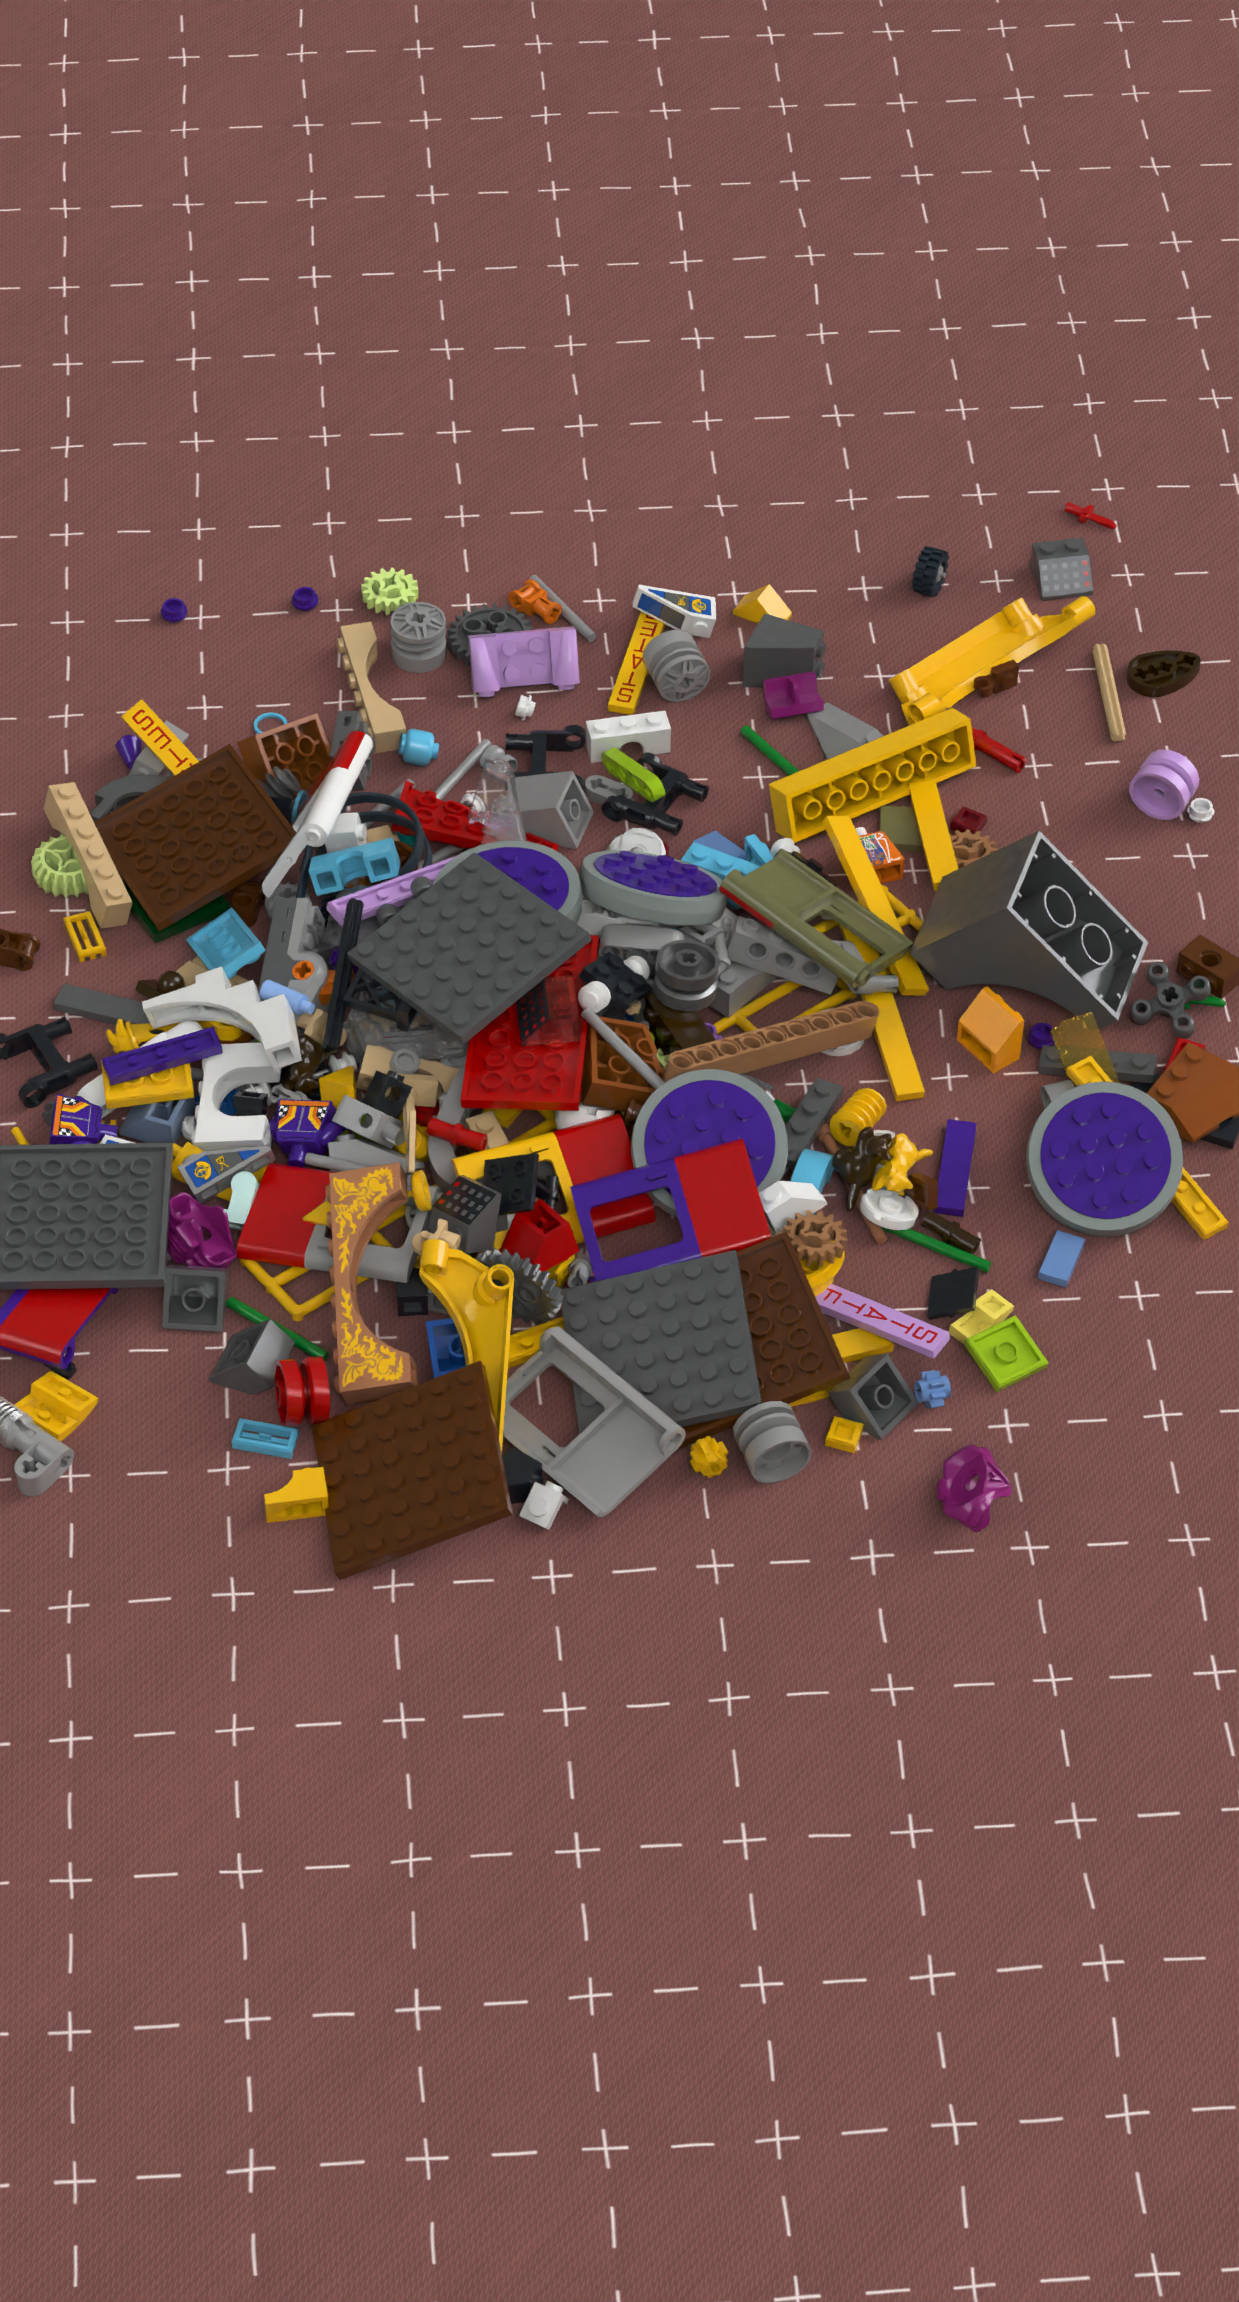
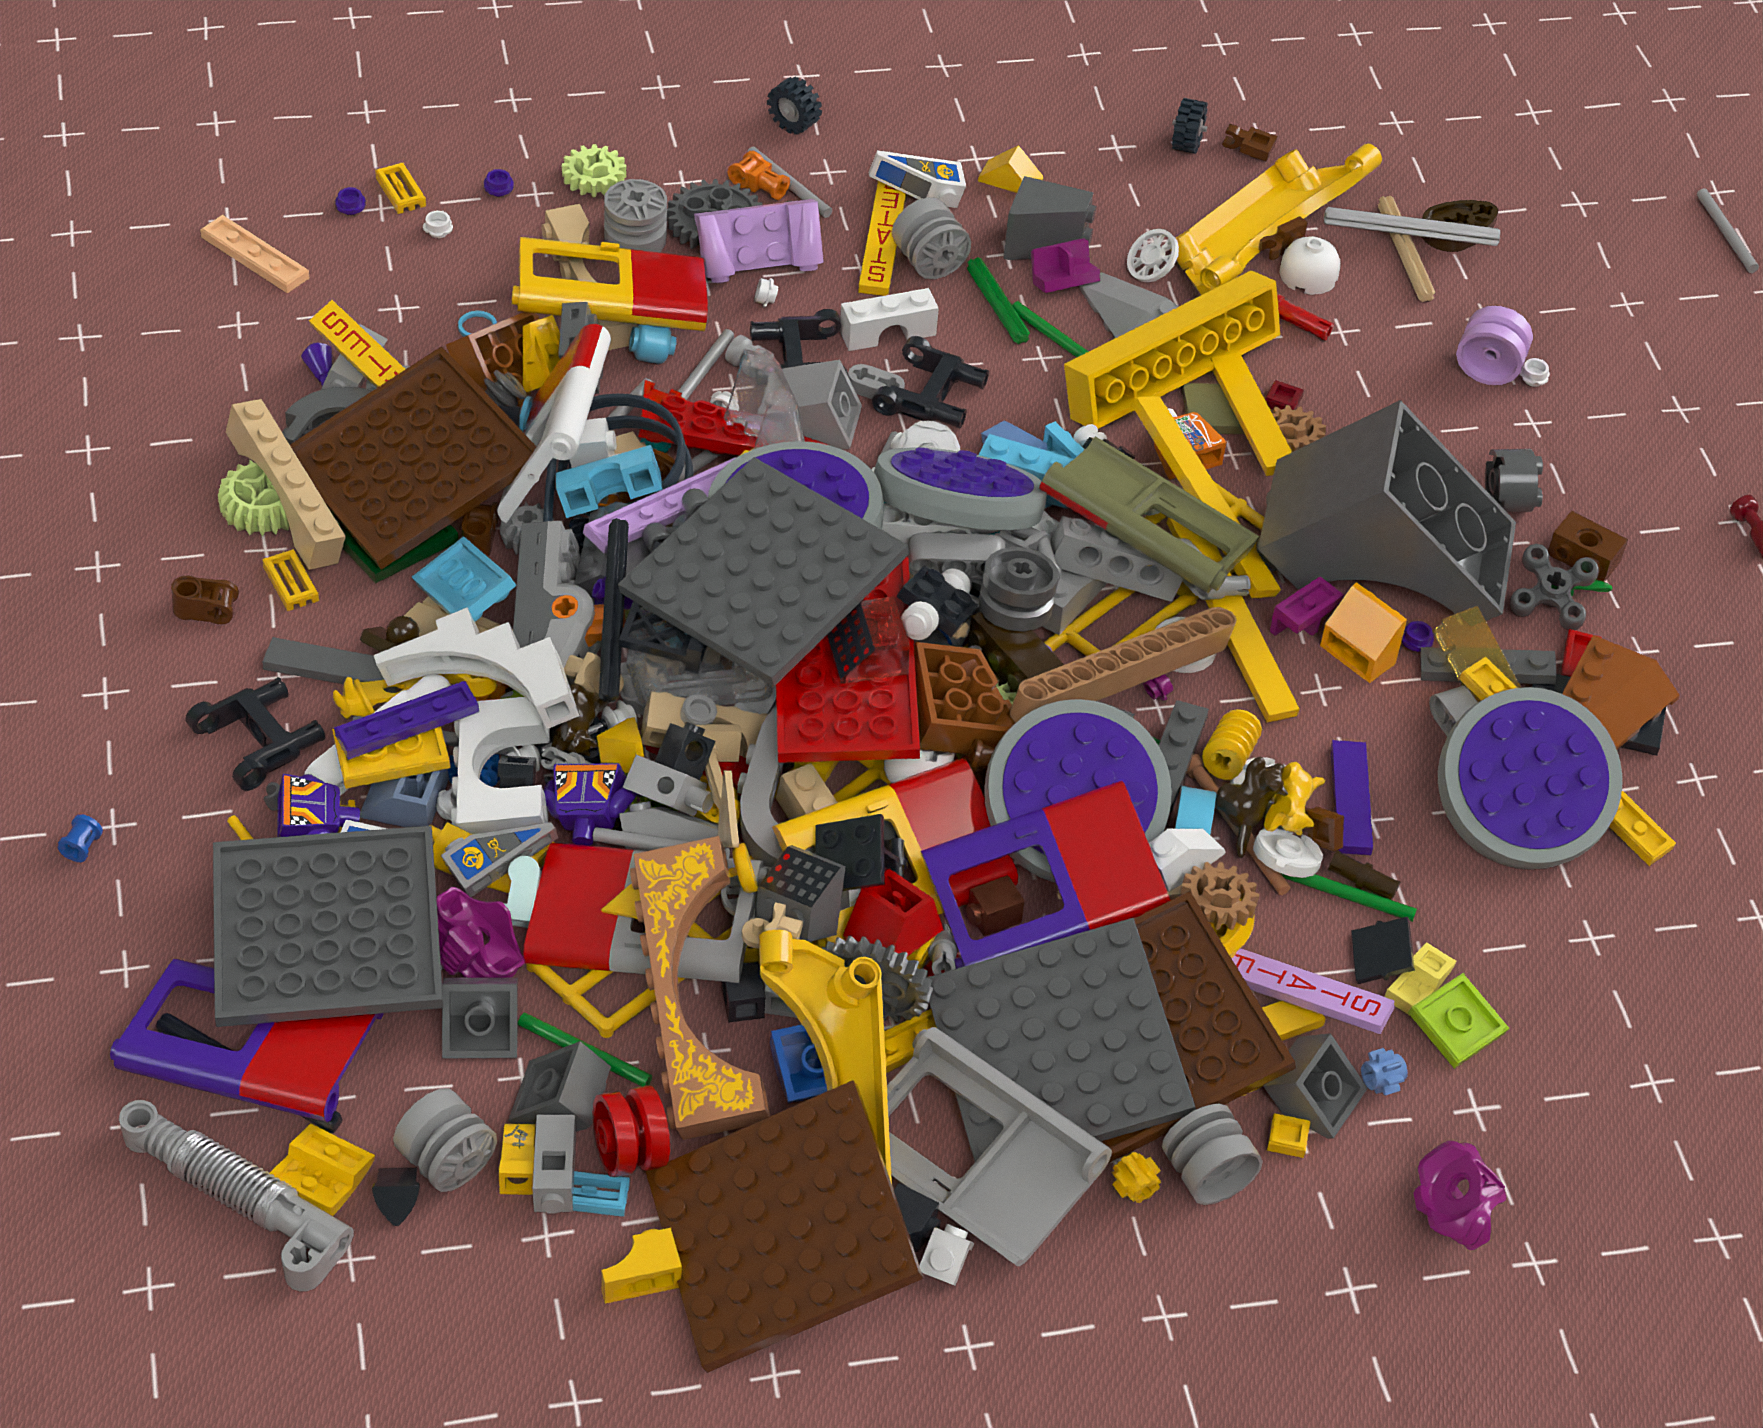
camera: 10 degrees left, 0 degrees up
light blue cylinder [260,980,315,1015] -> none
red pin [426,1117,488,1151] -> none
light grey bar [581,1008,665,1090] -> none
lime beam [601,747,666,803] -> none
slope [1030,537,1093,601] -> none
medium blue tile [1038,1230,1085,1288] -> none
red piece [1064,502,1116,529] -> none
none -> light nougat tile [200,215,309,293]
none -> black tile [372,1167,420,1226]
none -> yellow tile [375,163,426,214]
none -> light grey wheel [393,1088,497,1192]
none -> white plate [423,211,453,238]
none -> yellow leg [499,1124,536,1195]
none -> piece [511,237,708,331]
none -> yellow wing [523,315,560,392]
none -> light grey brick [532,1115,576,1214]
none -> black wheel [767,77,822,135]
none -> copper brick [966,875,1025,936]
none -> green axle [967,257,1030,344]
none -> white wheel [1127,229,1179,282]
none -> magenta plate [1143,674,1174,701]
none -> reddish brown plate [1222,124,1278,161]
none -> magenta panel [1270,576,1344,636]
none -> white cylinder [1279,236,1340,295]
none -> light grey axle [1324,207,1500,246]
none -> dark grey brick [1485,448,1543,513]

